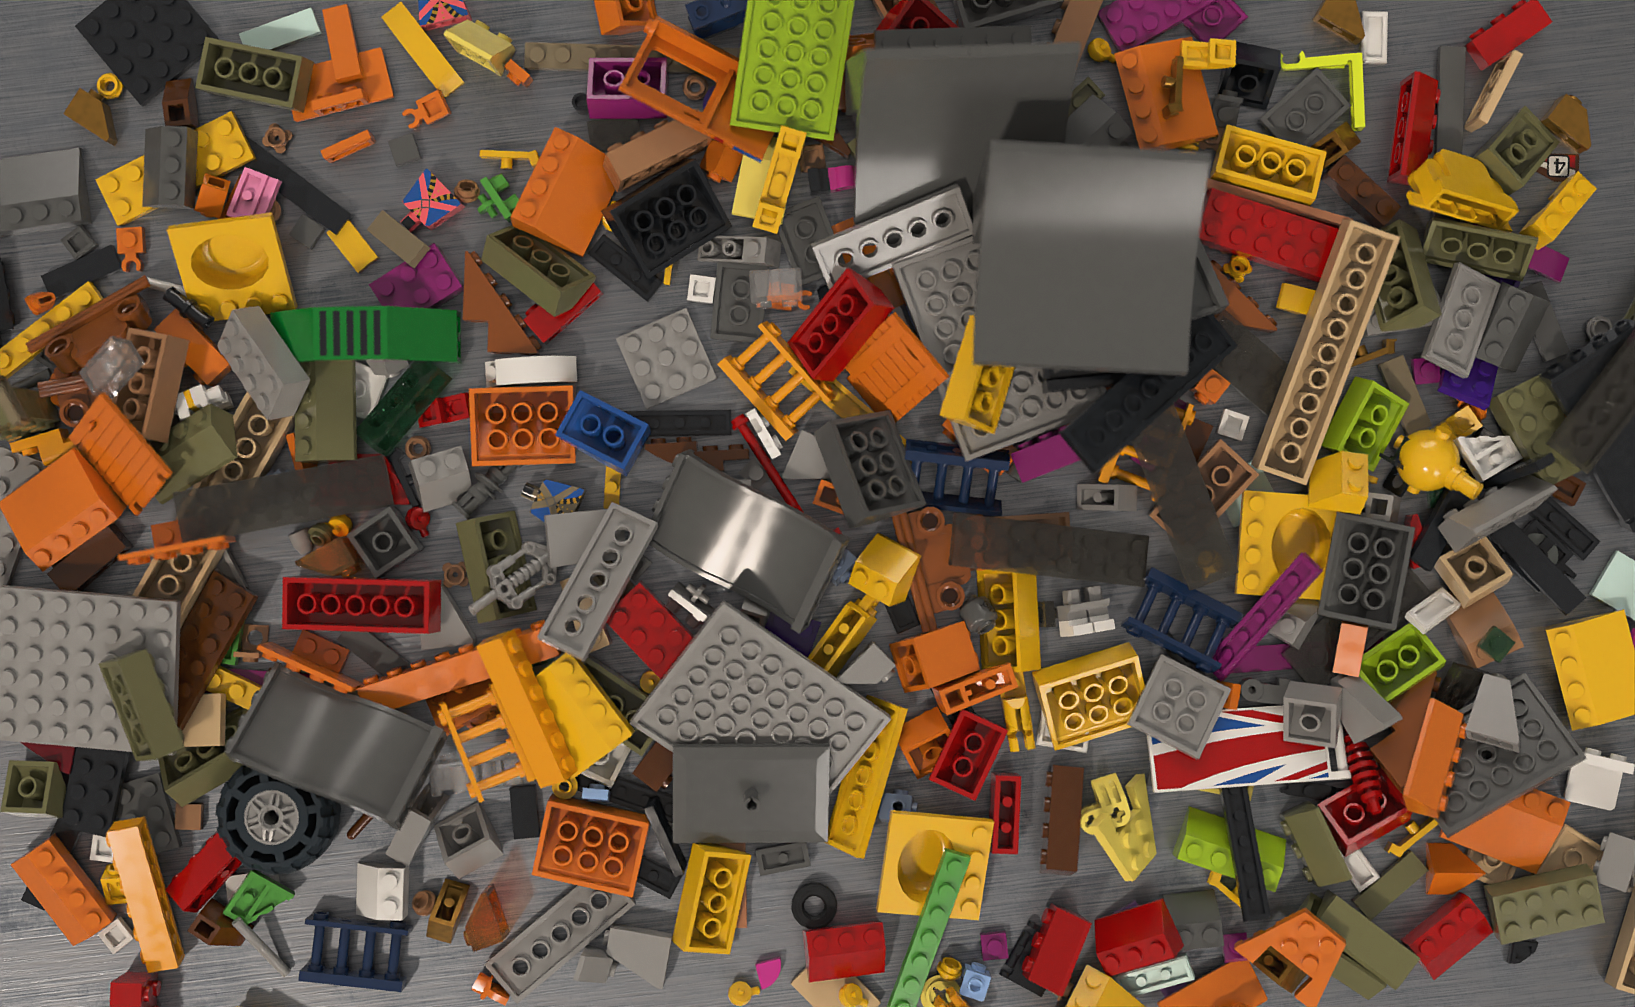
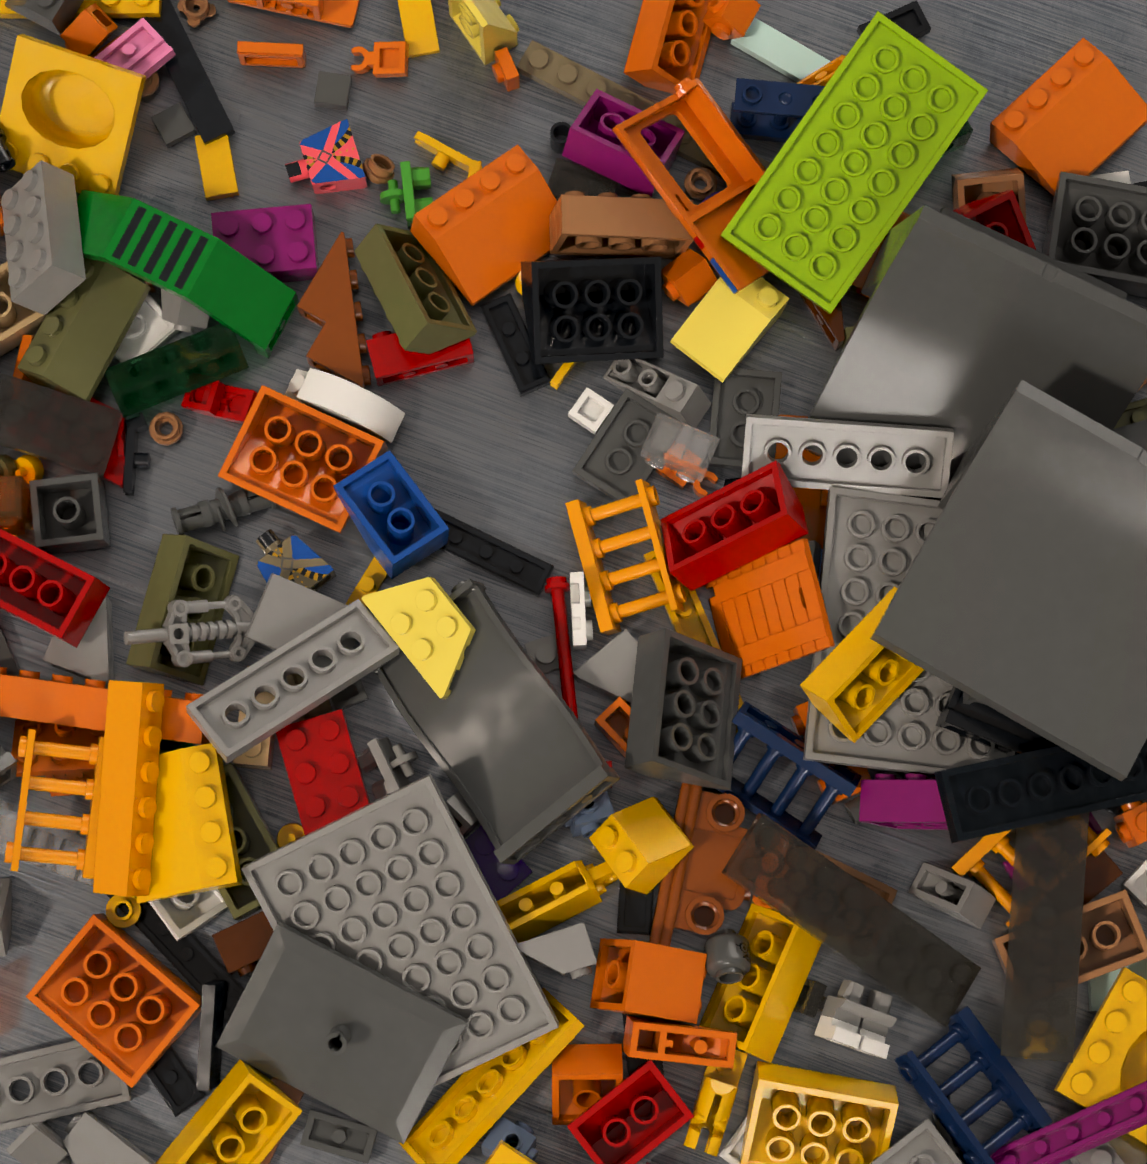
camera: 20 degrees right, 10 degrees down
dark tan tile [367,210,430,268] -> none
red piece [405,506,430,538] -> none
light grey slope [408,446,471,512] -> none
medium nougat plate [442,562,469,588] -> none
black tile [509,785,540,839] -> none
light blue plate [582,784,611,803] -> none
light grey plate [616,308,717,409] -> none
reddish brown slope [645,437,750,471] -> none
yellow slope [752,125,807,234] -> none
medium nougat tile [799,143,826,174] -> none
leg [807,165,855,196] -> none
none -> light yellow wing [361,577,476,699]

